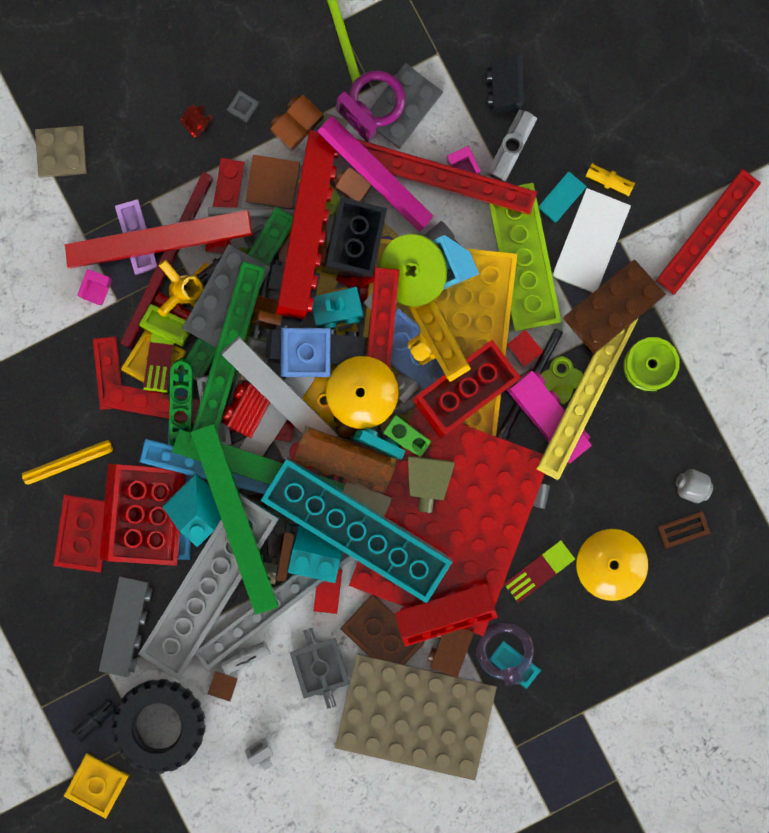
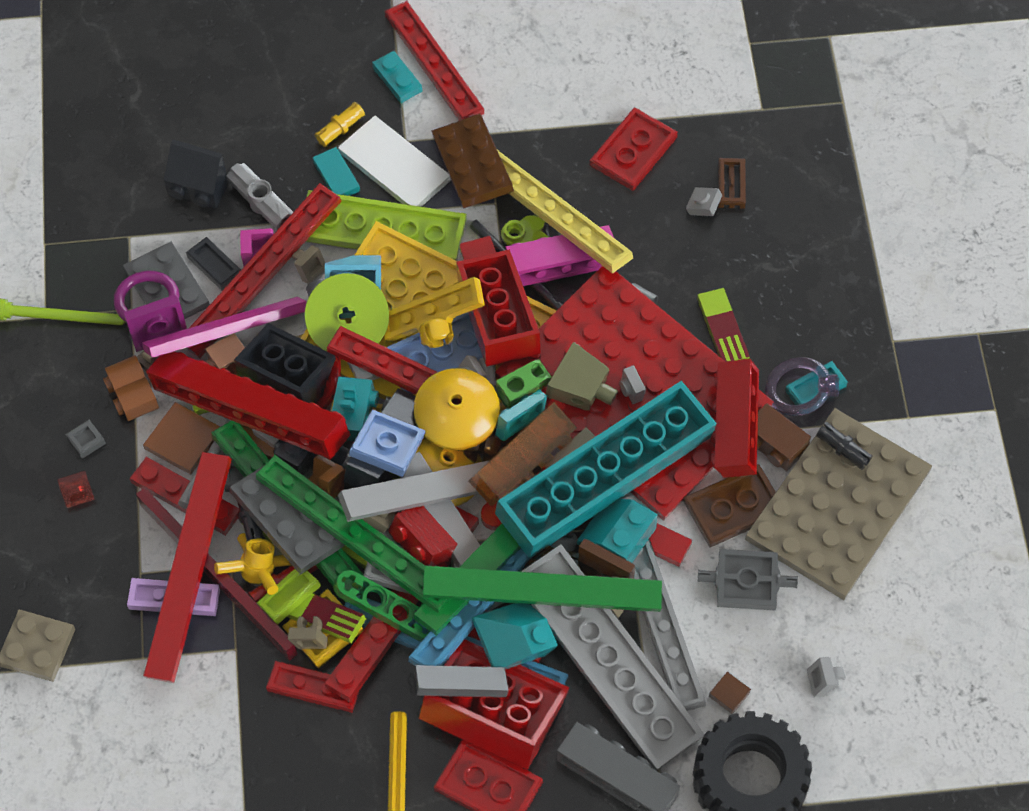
camera: 65 degrees left, 25 degrees down
dark pink panel [77,269,112,306] -> none
light grey pin [221,641,271,675] -> none
yellow dish [576,529,648,601] -> none
lime wheel [624,337,679,391] -> none
light grey head [676,469,713,503] -> none
none -> black tile [186,237,241,291]
none -> dark tan tile [288,616,328,649]
none -> dark tan tile [292,245,326,284]
none -> teal plate [372,51,423,103]
none -> tile [414,665,508,697]
none -> red tile [590,107,678,191]
none -> light grey plate [619,365,646,404]
none -> light grey plate [686,187,722,216]
none -> black pin [816,422,873,470]

